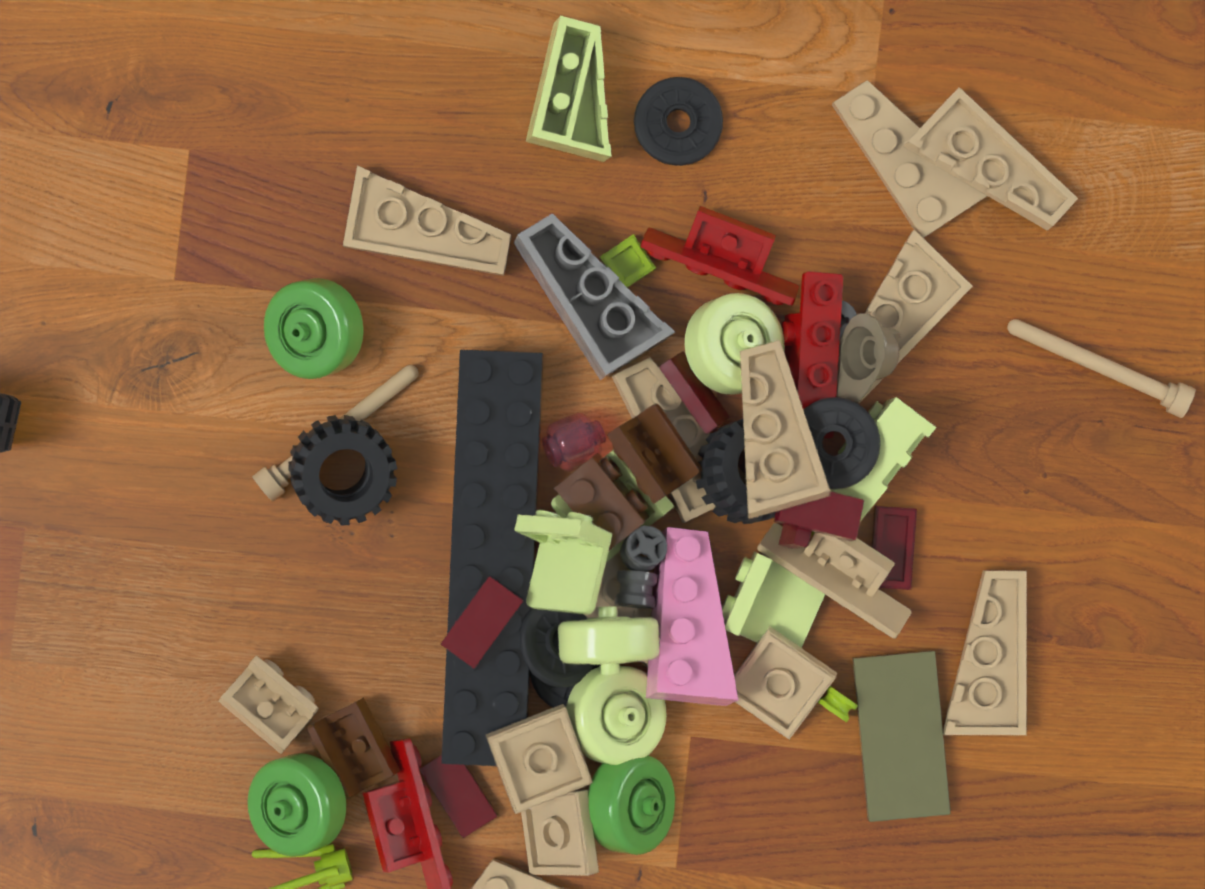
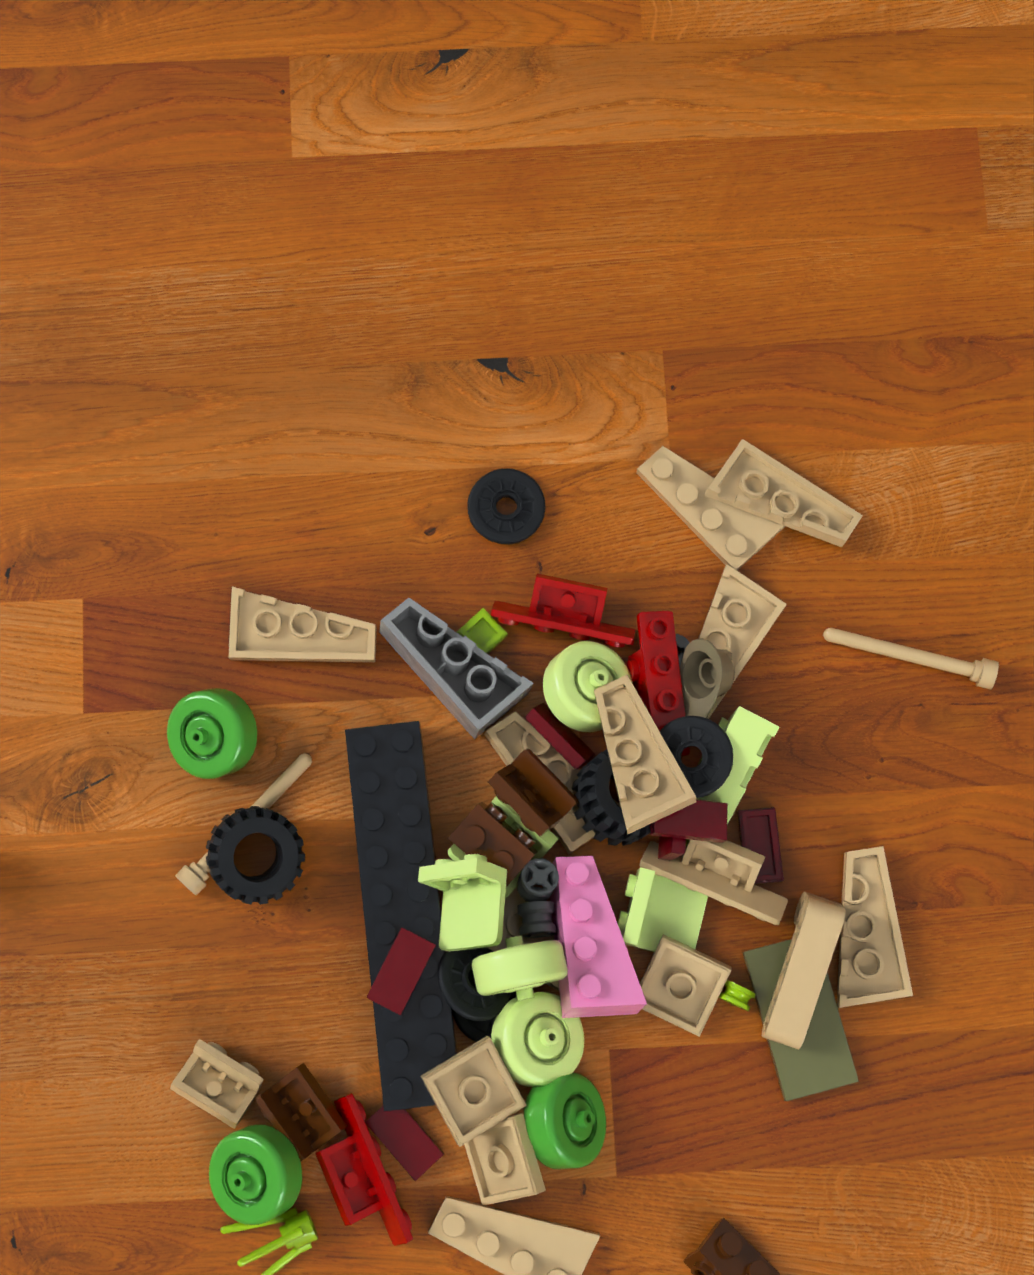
camera: 10 degrees left, 10 degrees down
yellowish green wedge [526,15,612,162] -> none
clear pink head [542,412,606,472] -> none
none -> tan beam [761,891,846,1050]

